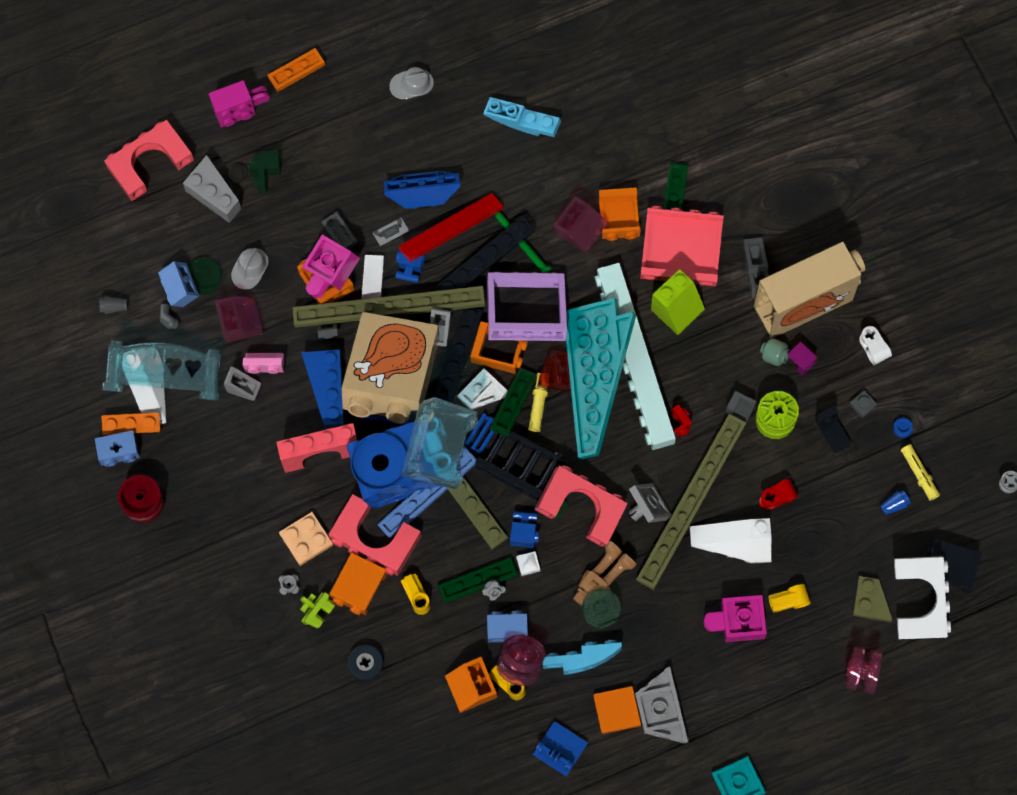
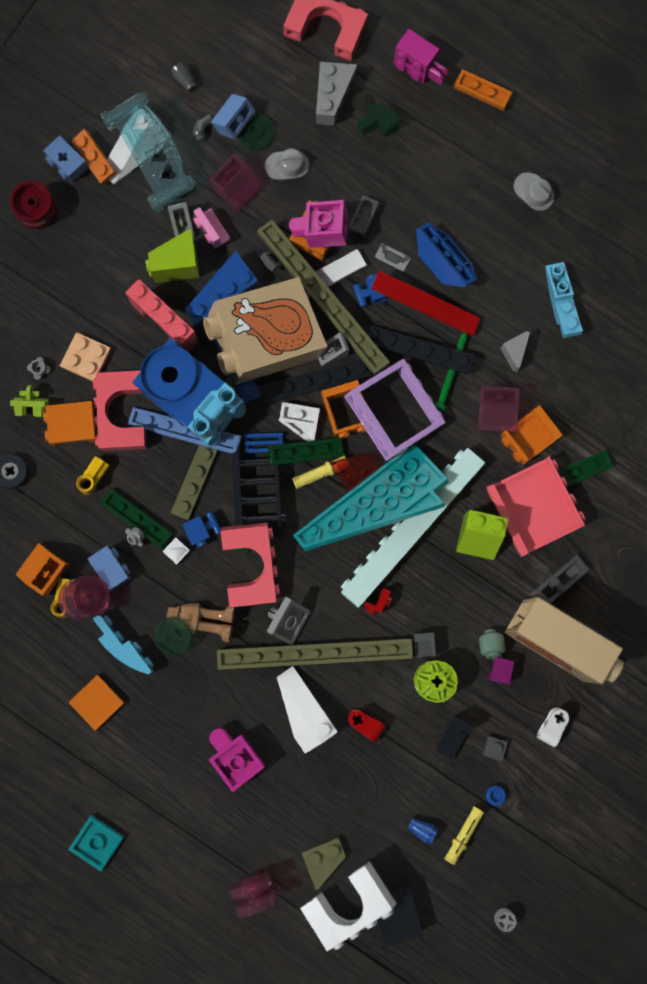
camera: 50 degrees right, 10 degrees up
clear light blue windscreen [402,397,478,489] -> none
blue hinge [533,721,588,777] -> none
light grey wing [635,667,688,744] -> none
yellow piece [768,584,811,613] -> none
none -> lime slope [146,229,200,283]
none -> light grey slope [500,331,530,372]

